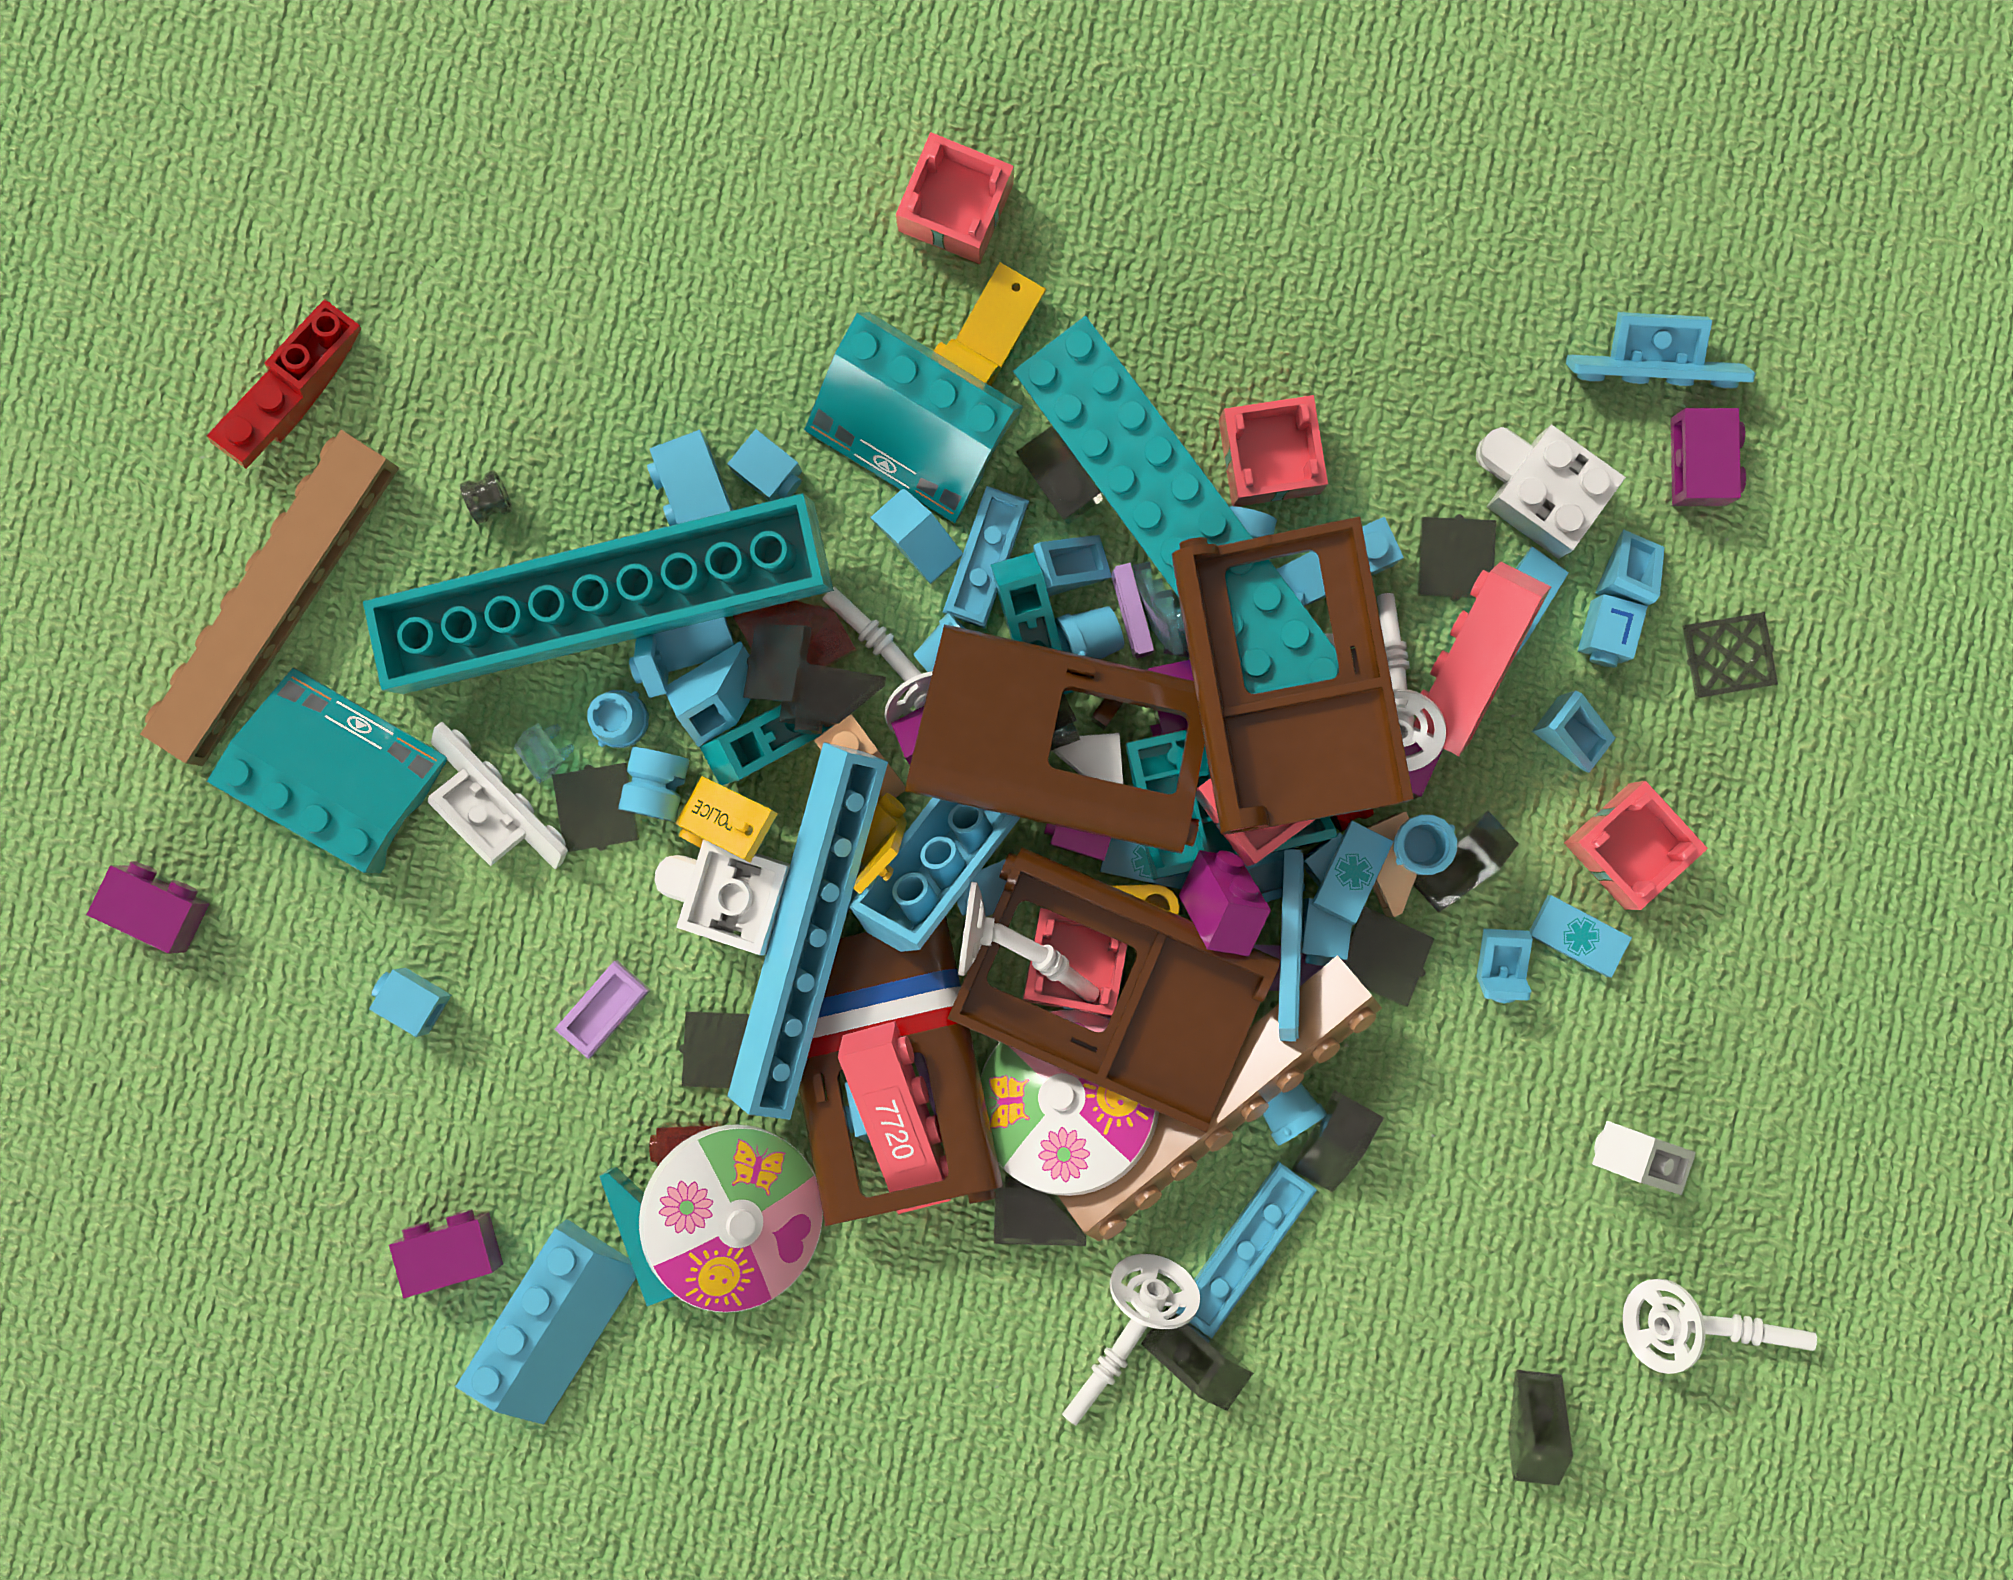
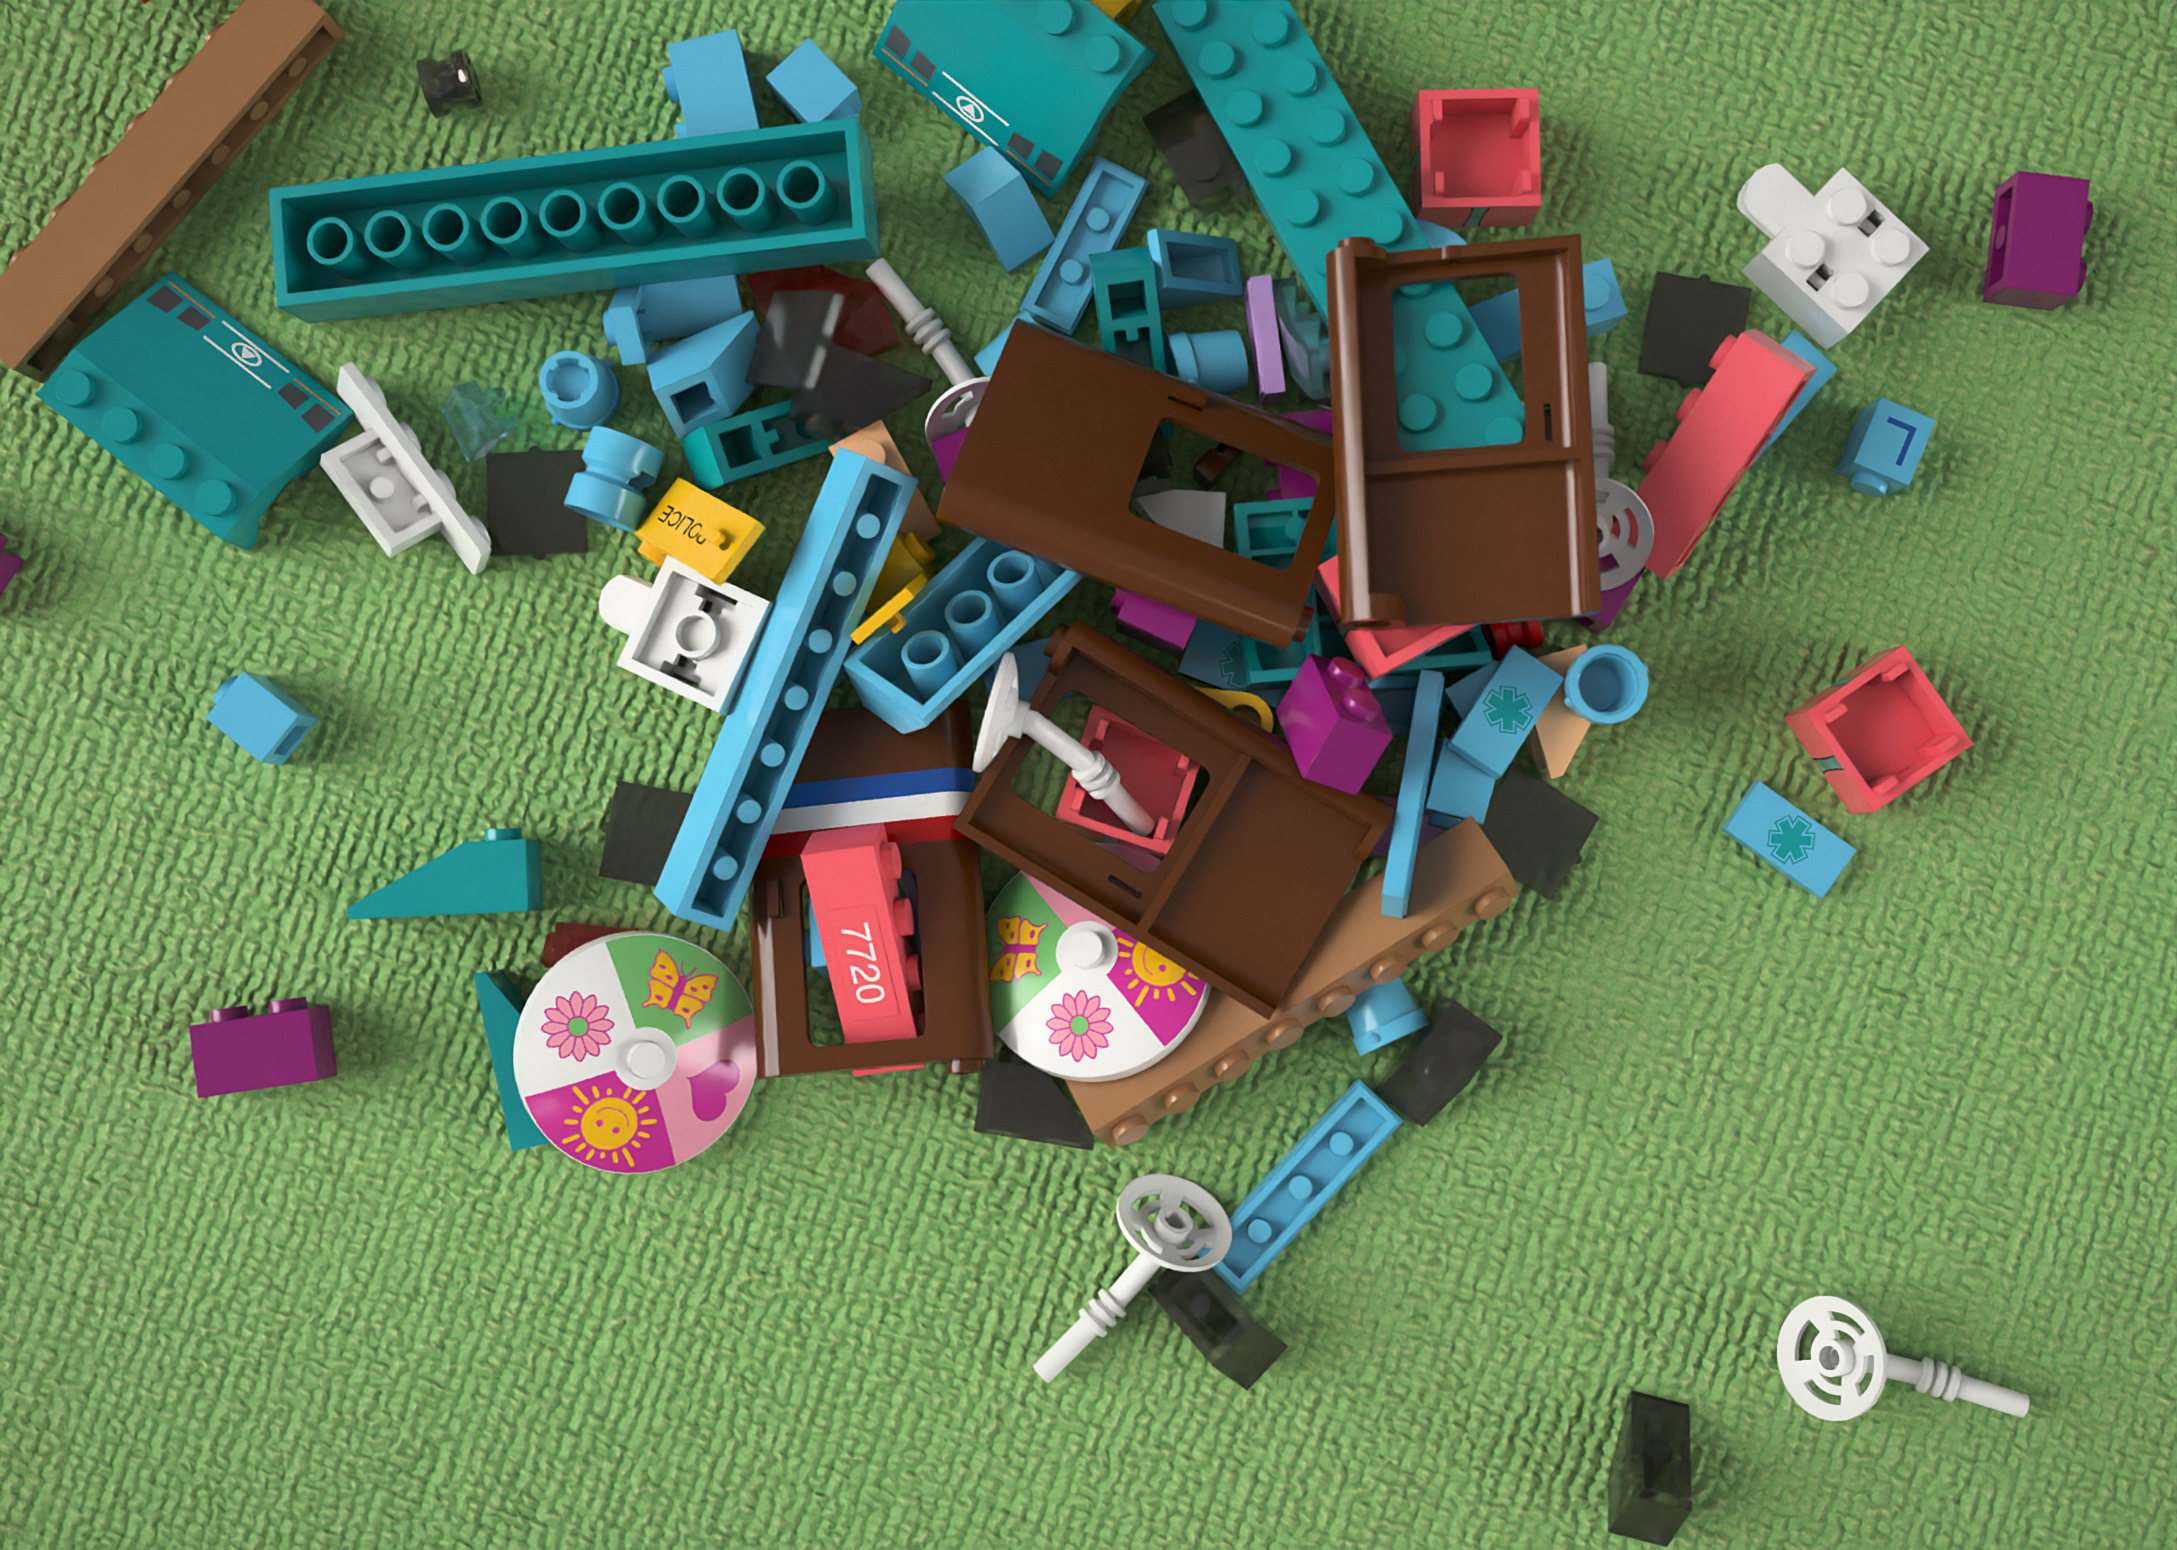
camera: 10 degrees right, 0 degrees up
medium azure slope [455,1219,636,1425] -> none
lavender tile [555,960,651,1059] -> none
clear smoke slope [1413,811,1519,913] -> none
medium azure bracket [1476,929,1533,1003] -> none
medium azure slope [1532,690,1616,773] -> none
medium azure bracket [1566,312,1756,388] -> none
white slope [1592,1121,1696,1195] -> none
medium azure slope [1595,529,1665,606] -> none
clear smoke window [1682,612,1778,698] -> none
none -> teal slope [347,828,543,920]

